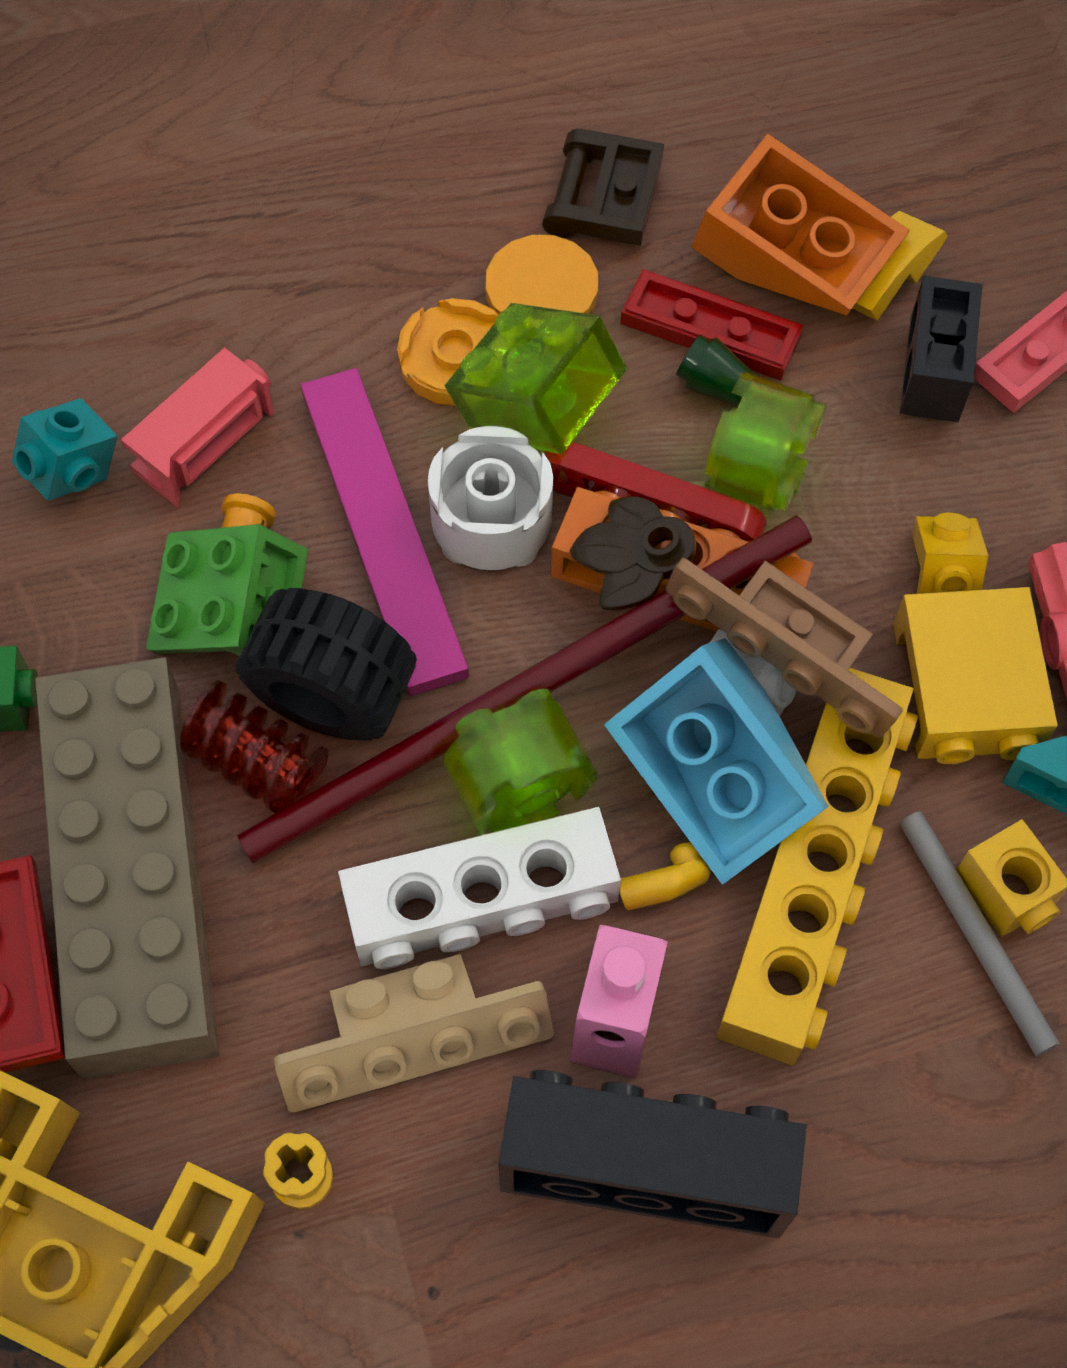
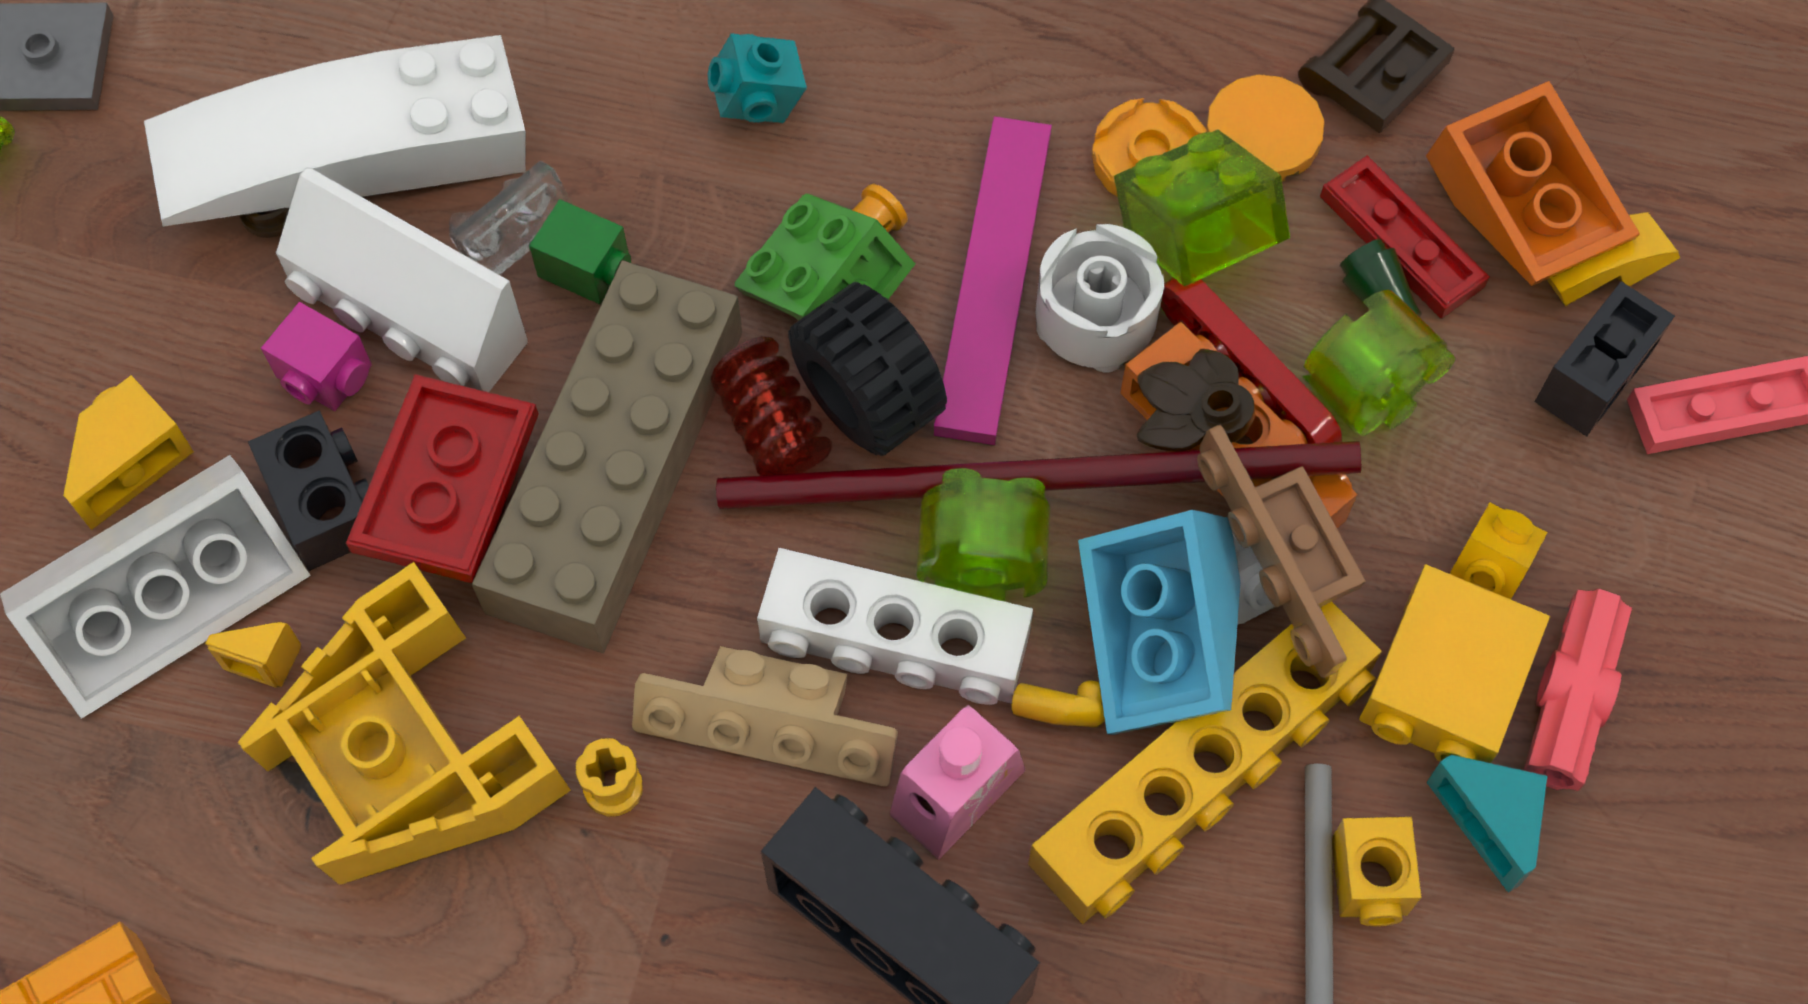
camera: 30 degrees right, 0 degrees up
coral window [121,347,274,509] -> none

